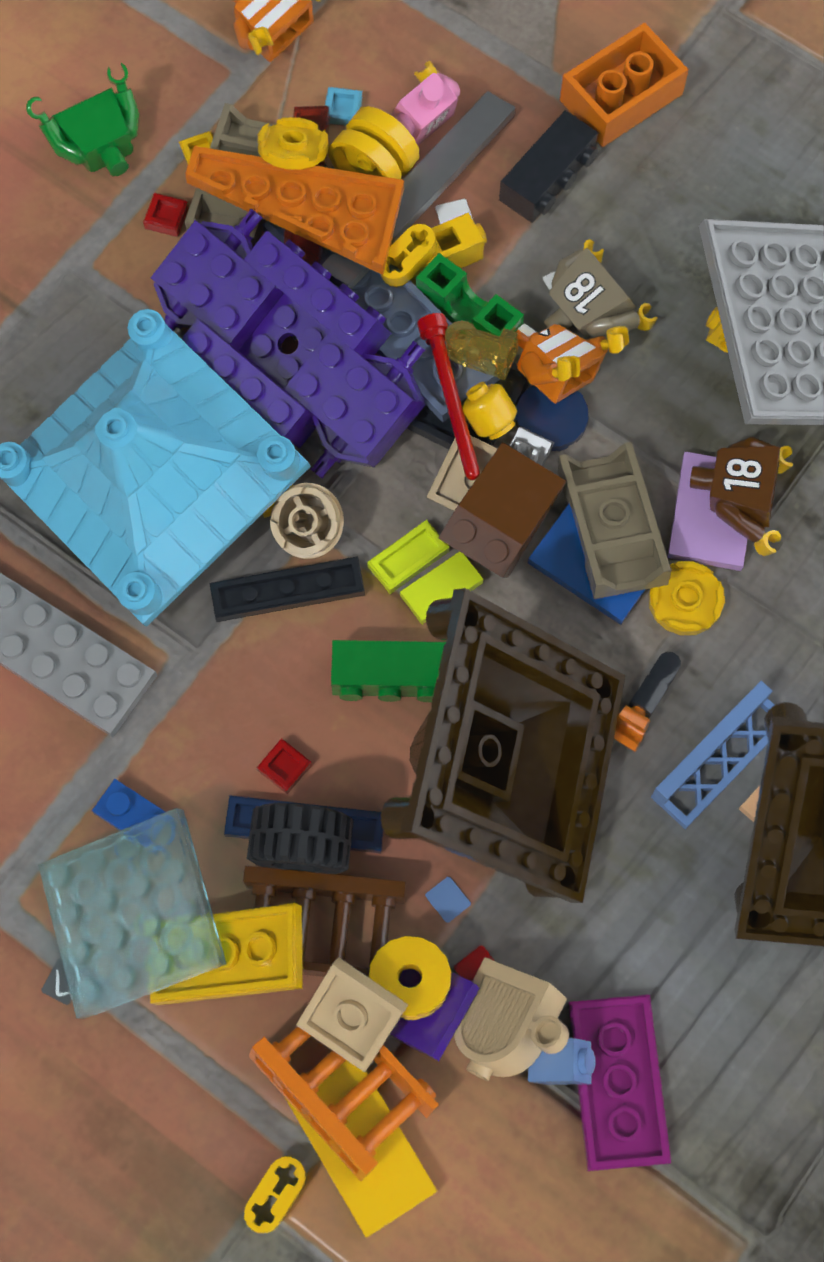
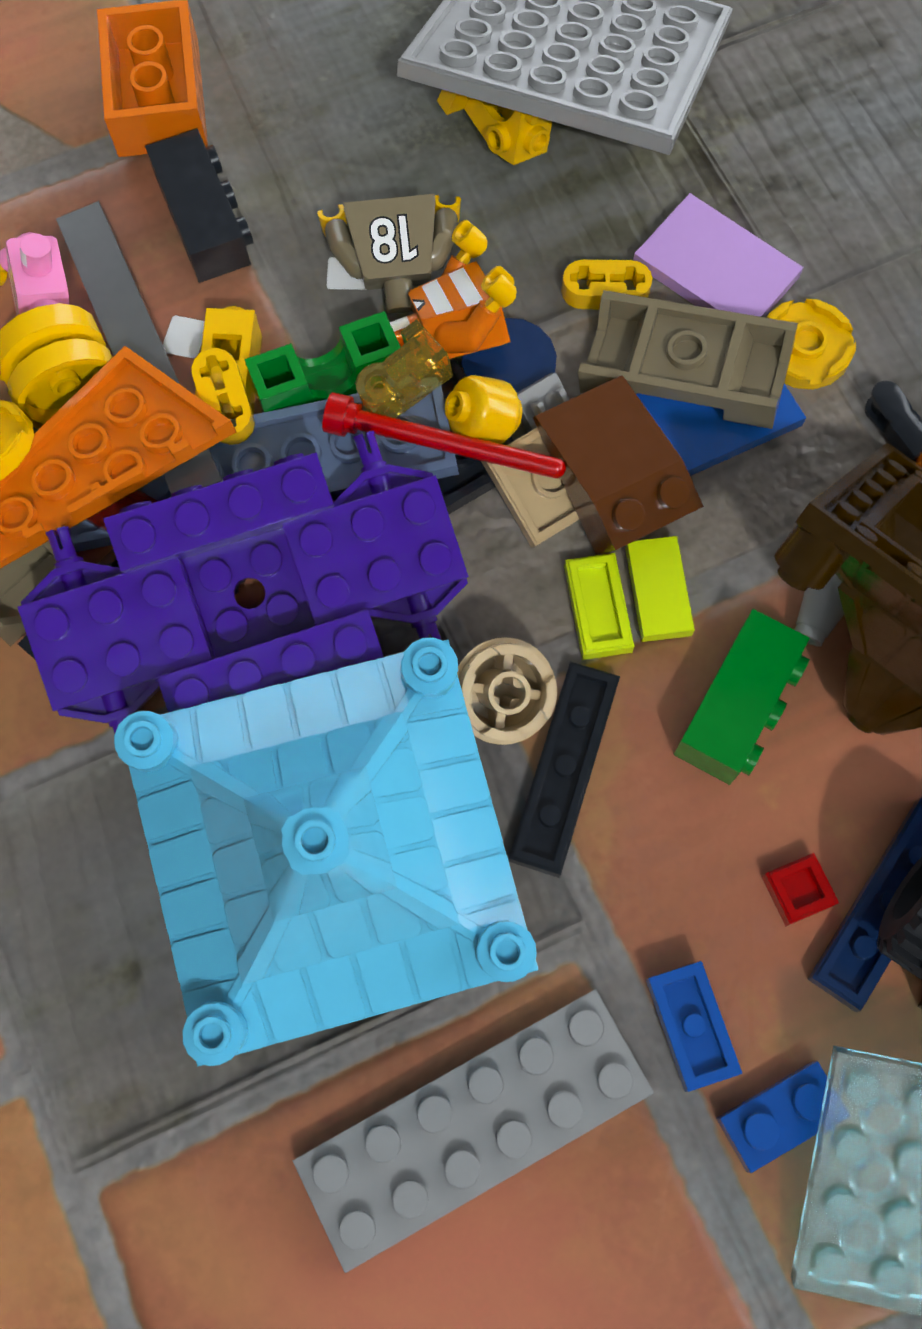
camera: 60 degrees left, 0 degrees up
reddish brown torso [690,437,793,556] -> none
none -> yellow beam [561,259,653,310]
none -> blue plate [646,961,743,1092]

